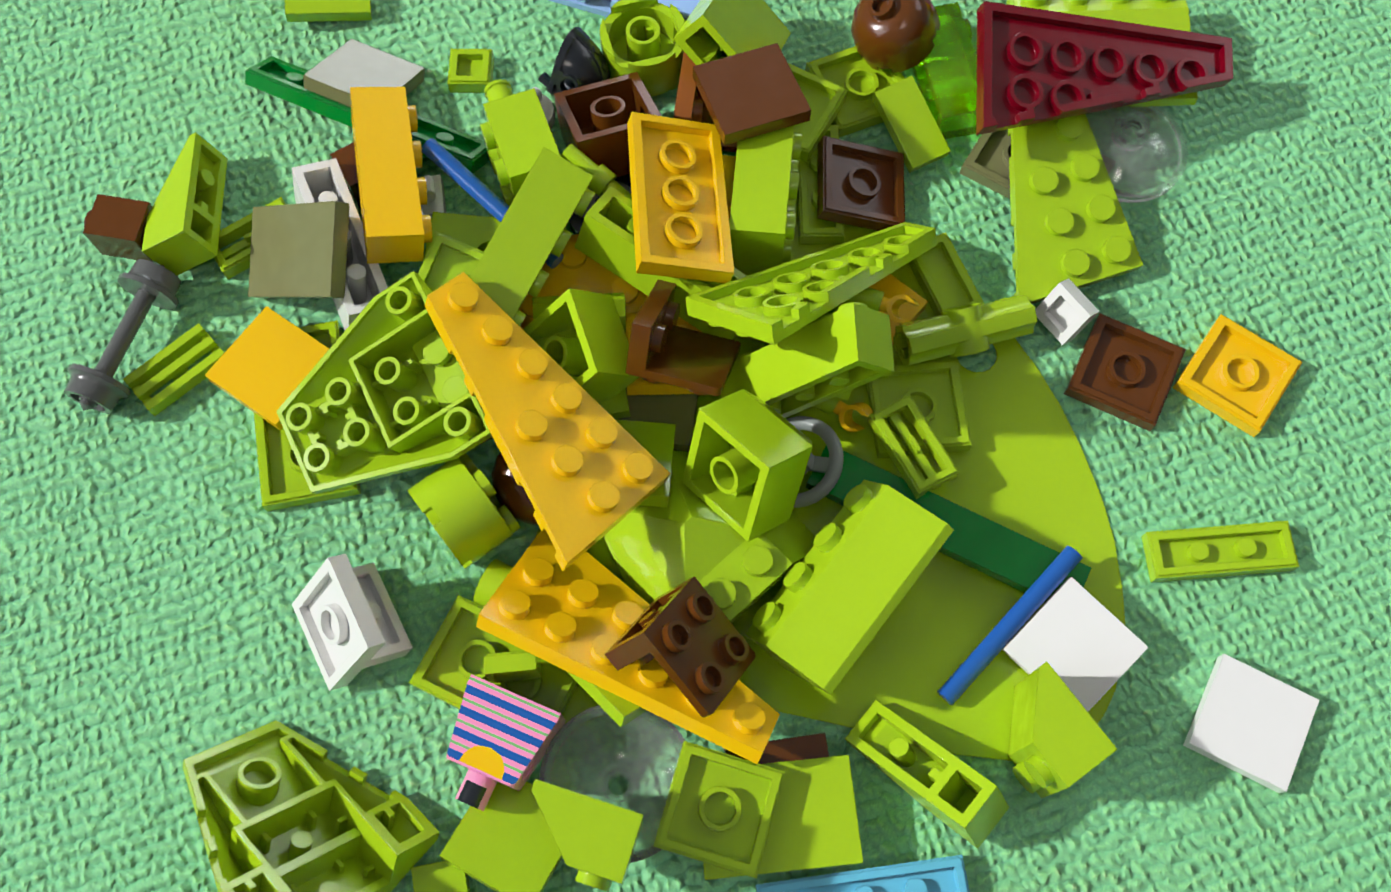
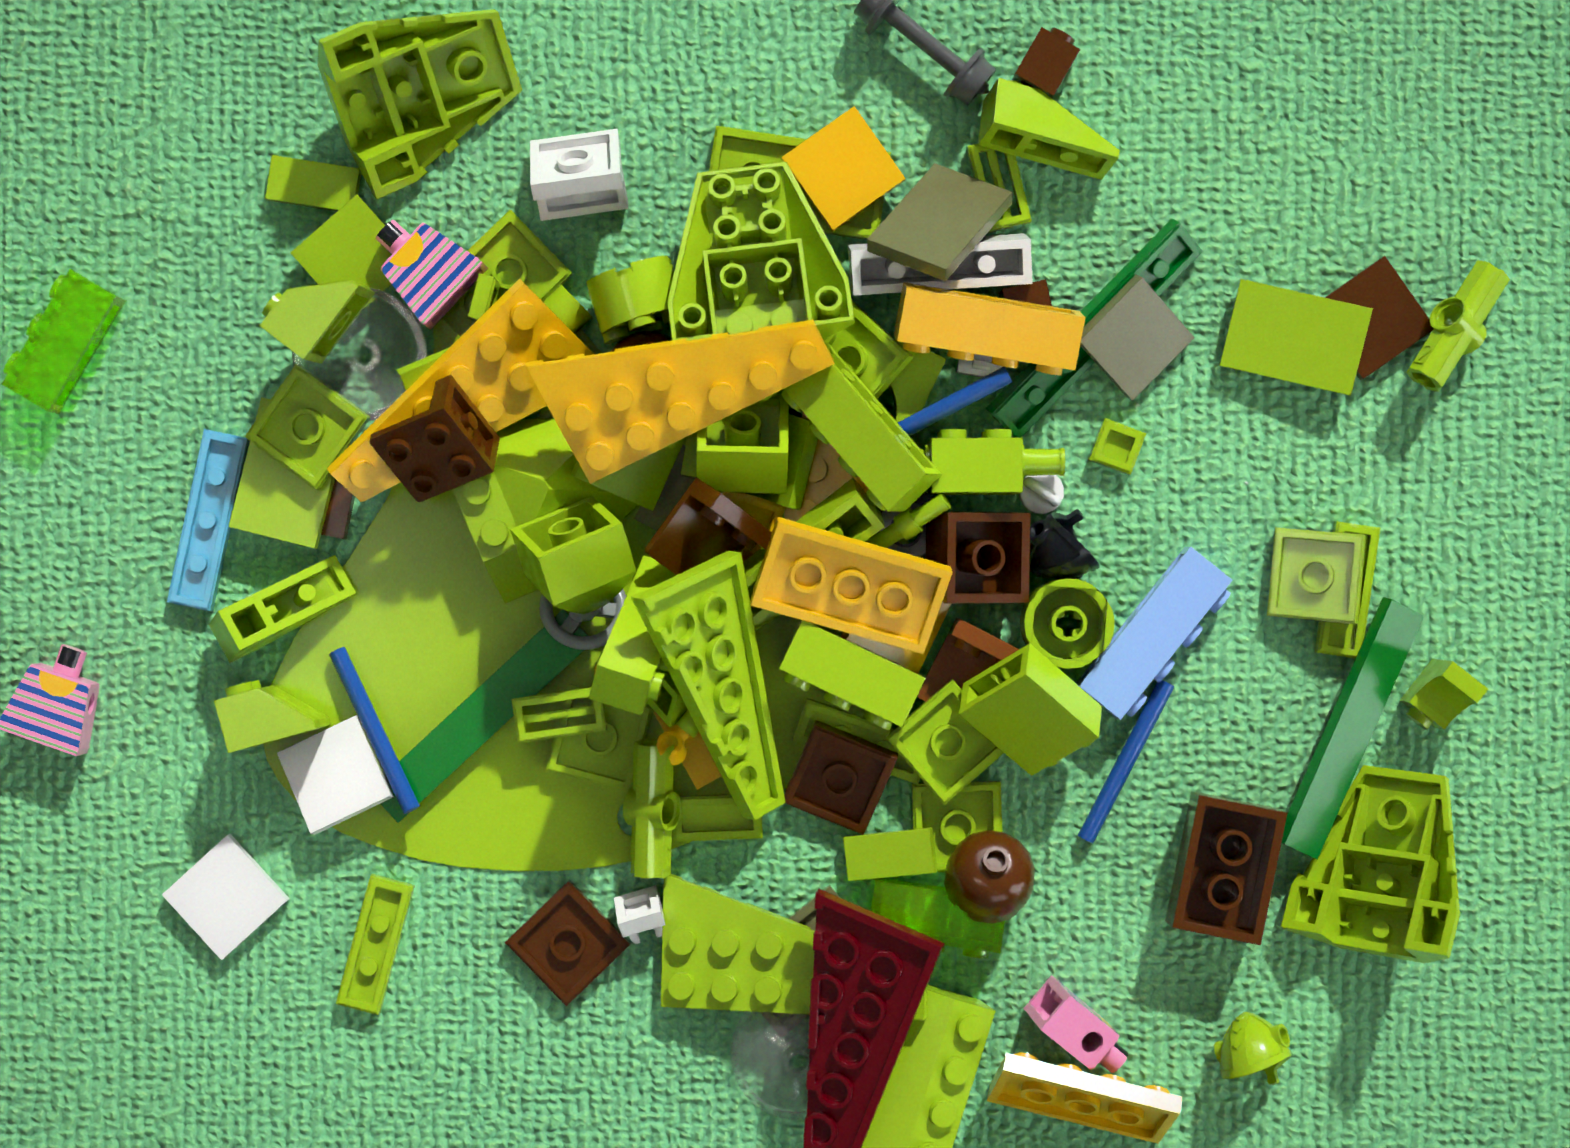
camera: 110 degrees right, 20 degrees up
lime tile [123,323,224,416] -> none
reddish brown tile [693,43,811,145] -> none
lime slope [745,480,954,695] -> none
yellow tile [1172,314,1303,437] -> none

